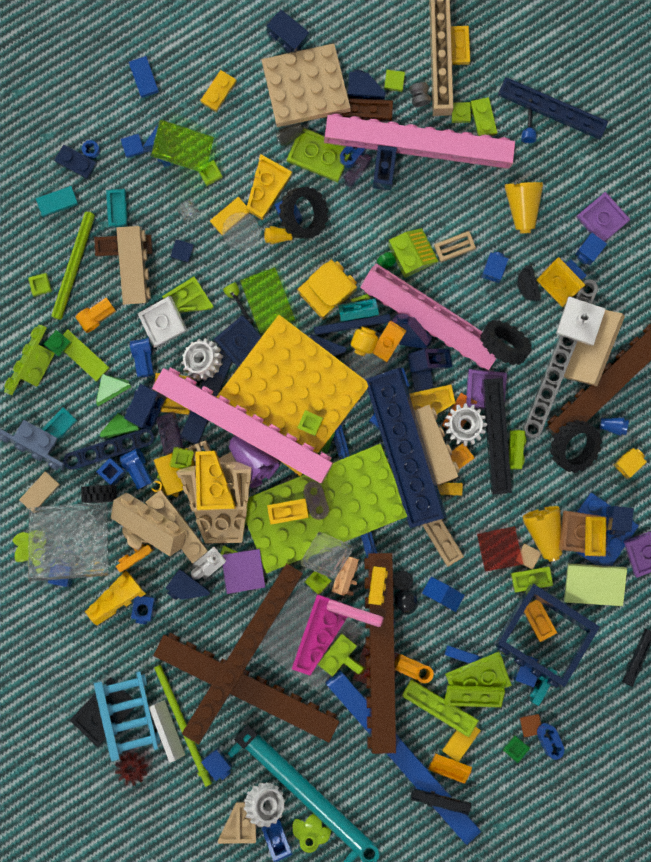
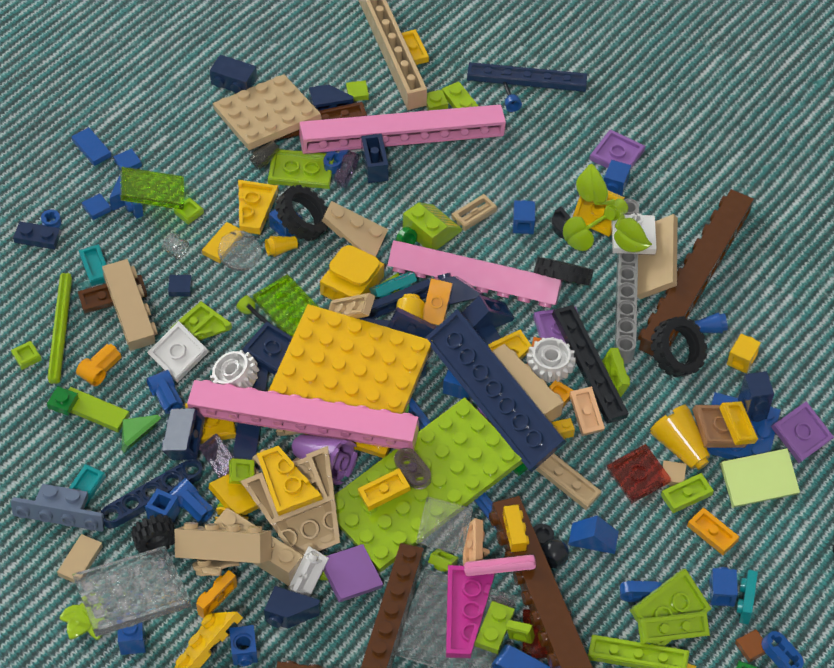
camera: 20 degrees left, 30 degrees down
lime bracket [4,325,55,396] -> none
teal tile [36,186,79,217] -> none
bright green slope [100,413,141,439] -> none
yellow plate [200,70,237,112] -> none
lime plate [297,410,323,436] -> none
light orange piece [394,654,434,683] -> none
flat silver wheel [409,82,431,107] -> none
dark blue window [494,584,600,689] -> none
yellow cone [505,182,543,234] -> none
none -> blue tile [113,149,142,175]
none -> tan wing [322,201,388,257]
none -> tan tile [328,293,375,318]
none -> dark blue plate [387,307,437,338]
none -> lime plant [563,163,652,252]
none -> light nougat plate [570,386,605,436]

